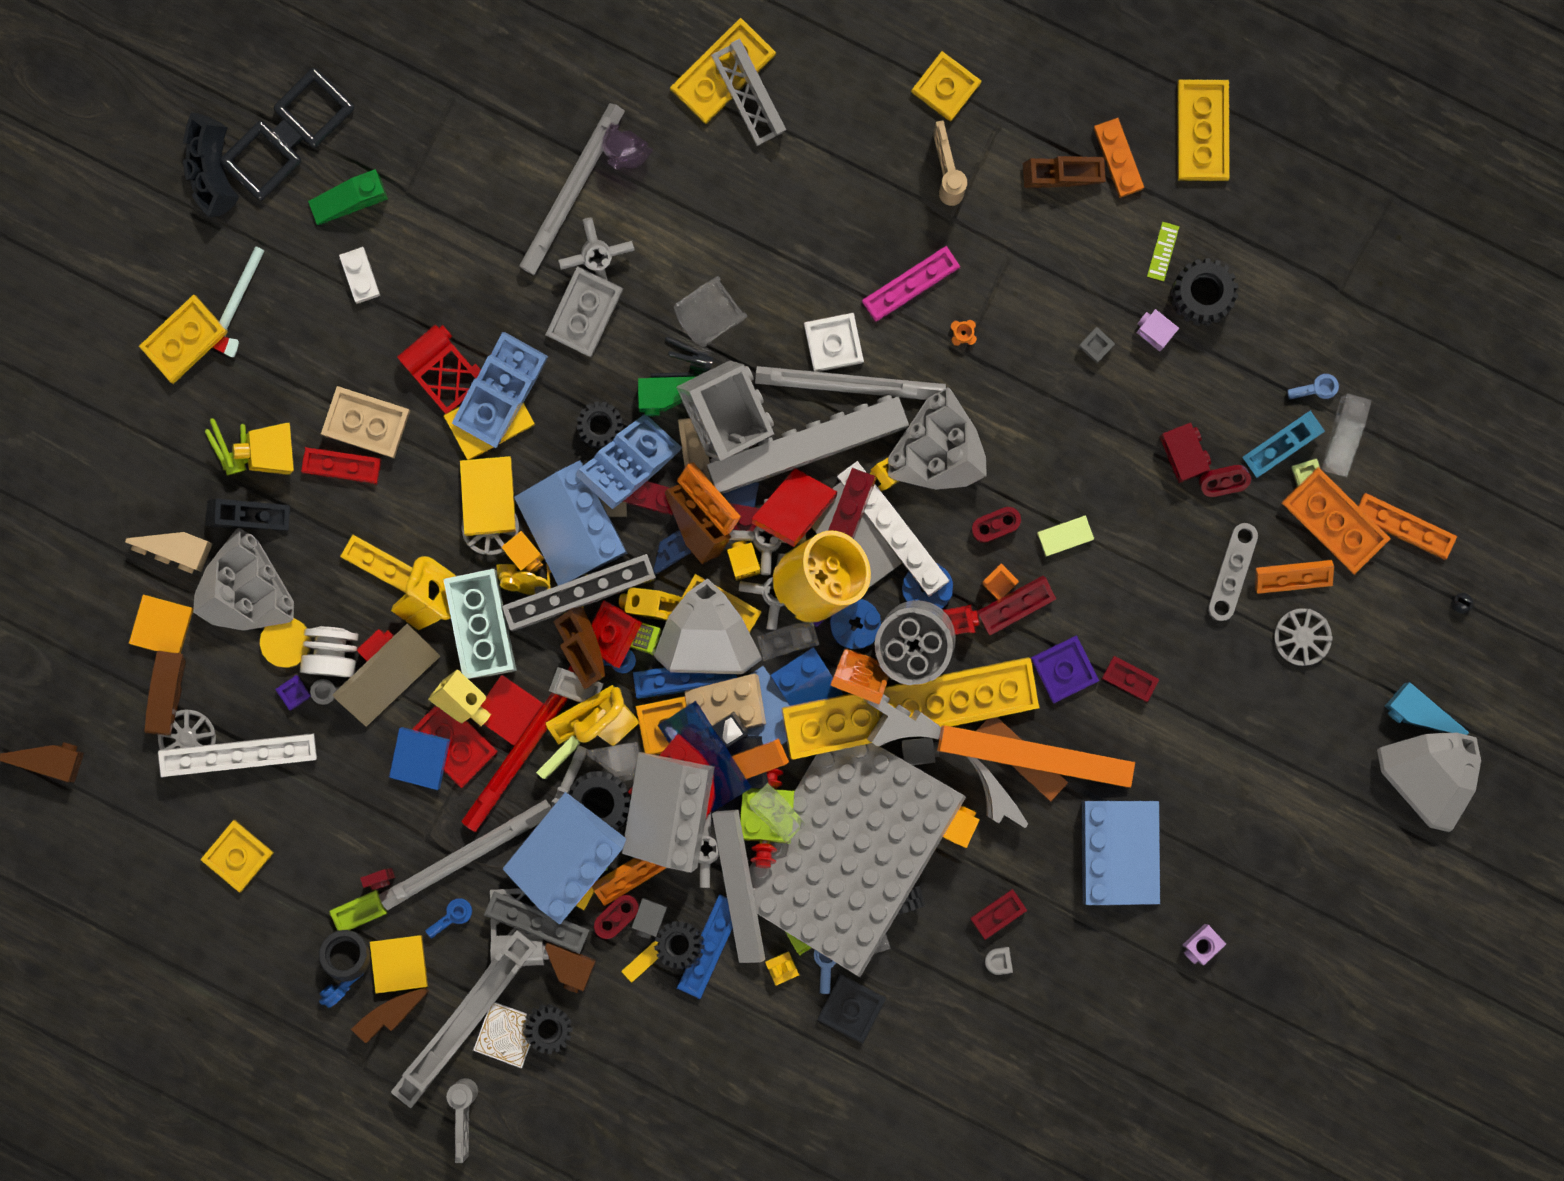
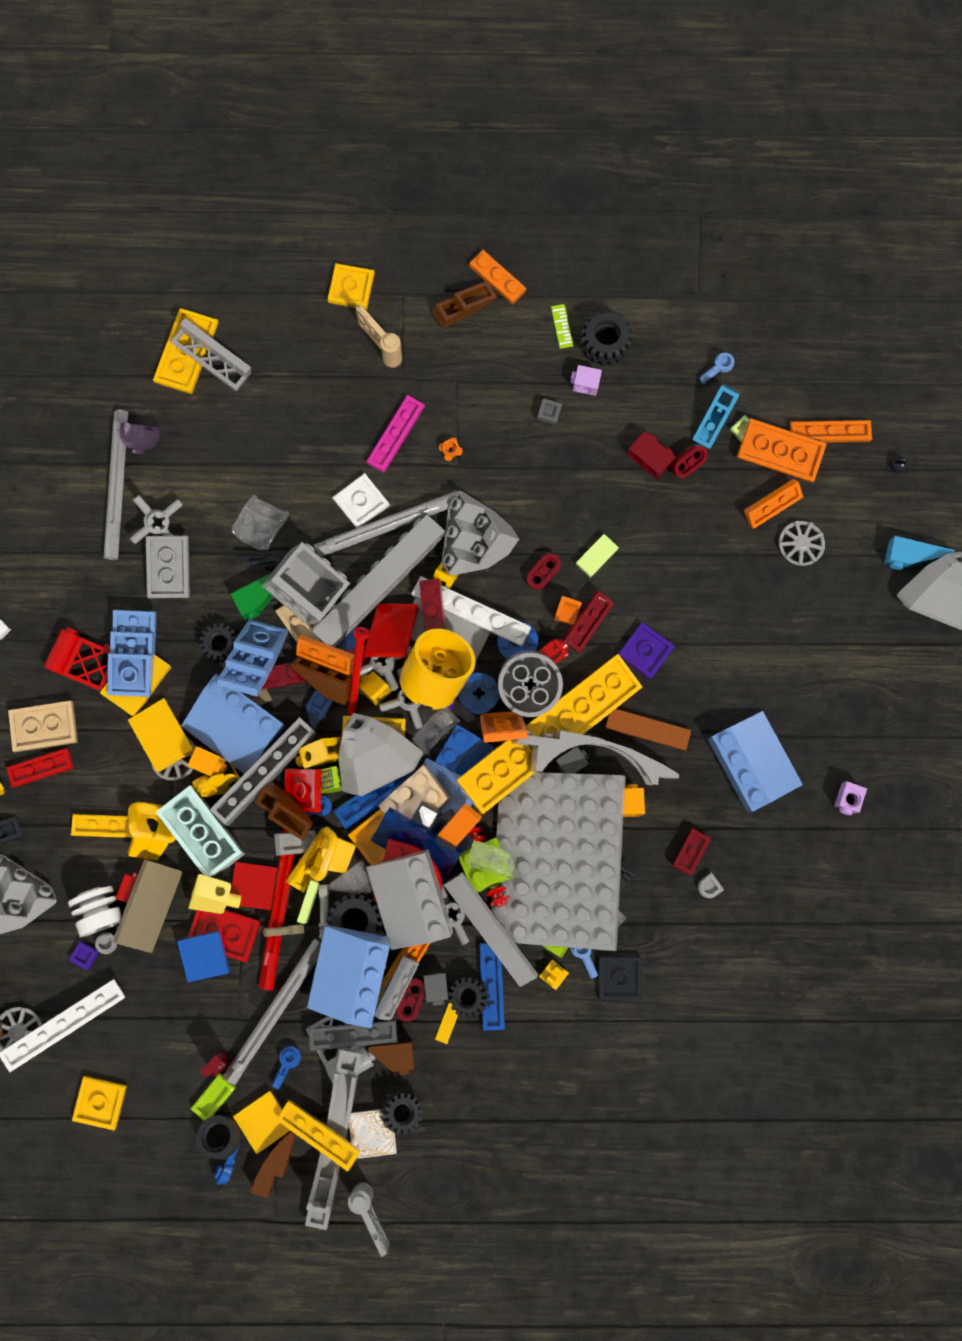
camera: 30 degrees left, 5 degrees down
yellow tile [260,618,312,668] -> none
orange tile [937,725,1135,788] -> none
dark red plate [1101,656,1159,702] -> none
yellow tile [1177,80,1229,181] -> none
light grey plate [1208,523,1258,621] -> none
clear slope [1322,393,1372,477] -> none
none -> dark tan bar [263,925,304,937]
none -> yellow plate [277,1100,361,1171]
none -> red bar [347,627,369,716]
none -> light grey tile [374,956,419,1021]

